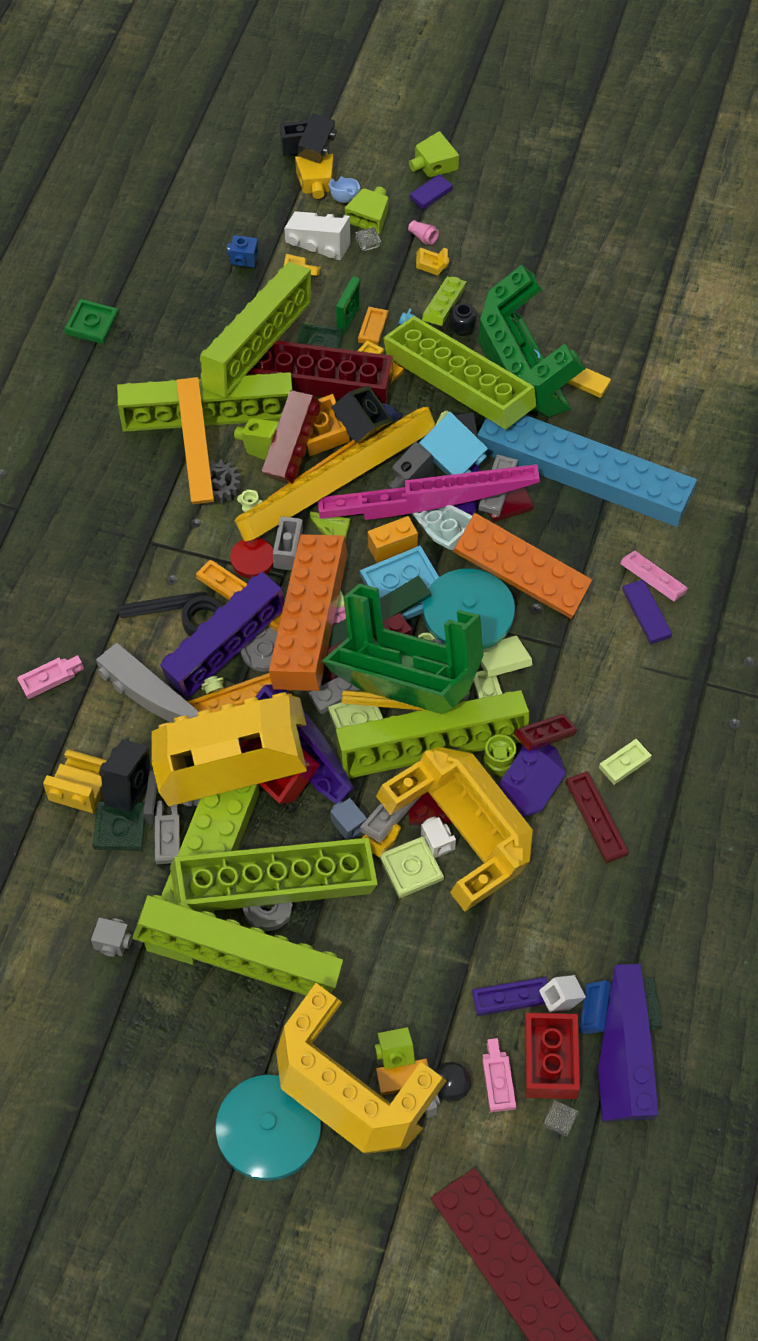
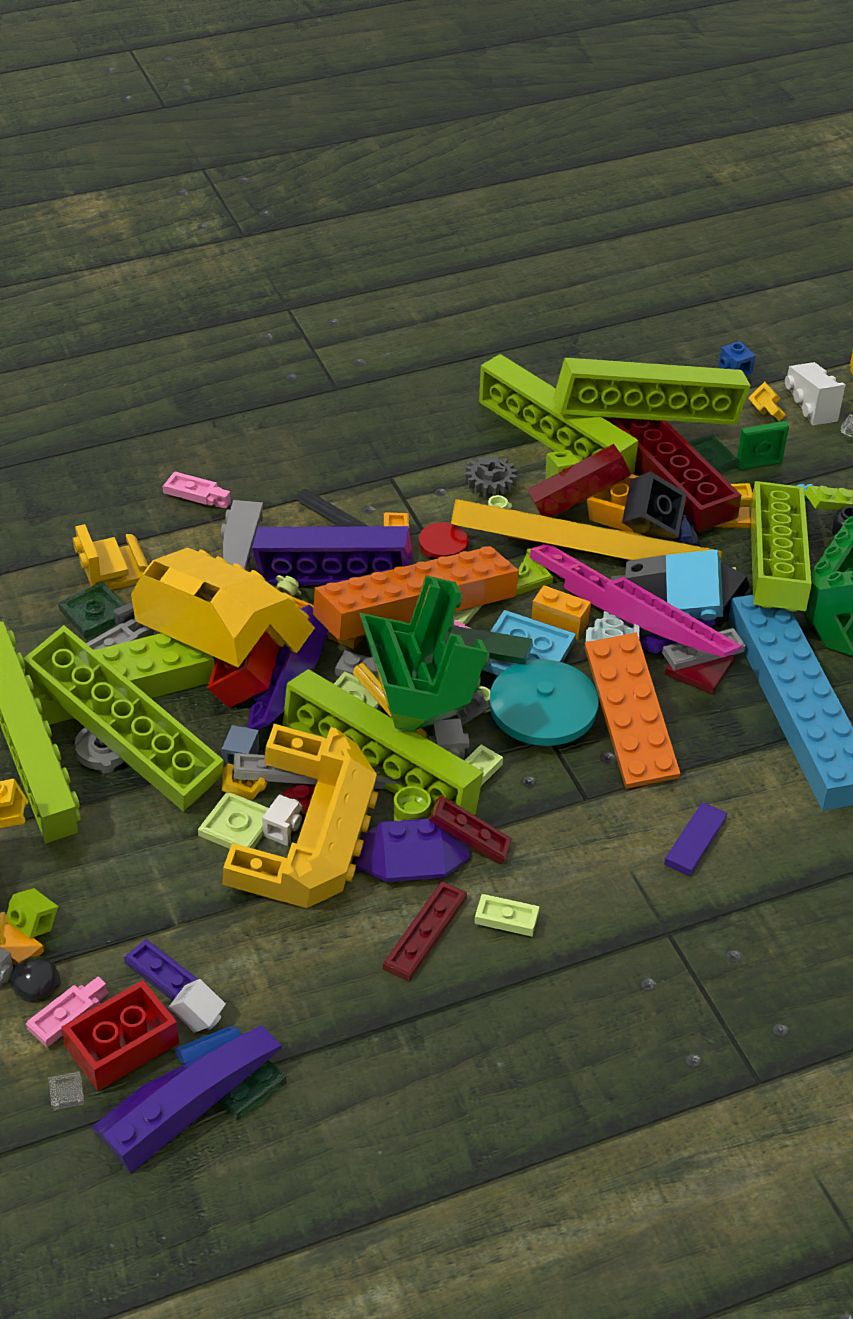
camera: 50 degrees right, 15 degrees down
green tile [64,299,119,344] -> none
black brick [99,739,150,812] -> none
light orange tile [177,377,214,504] -> none
light grey brick [273,517,303,570] -> none
light orange tile [358,307,388,346] -> none
yellowish green tile [480,635,532,677] -> none
bright pink tile [620,551,688,601] -> none

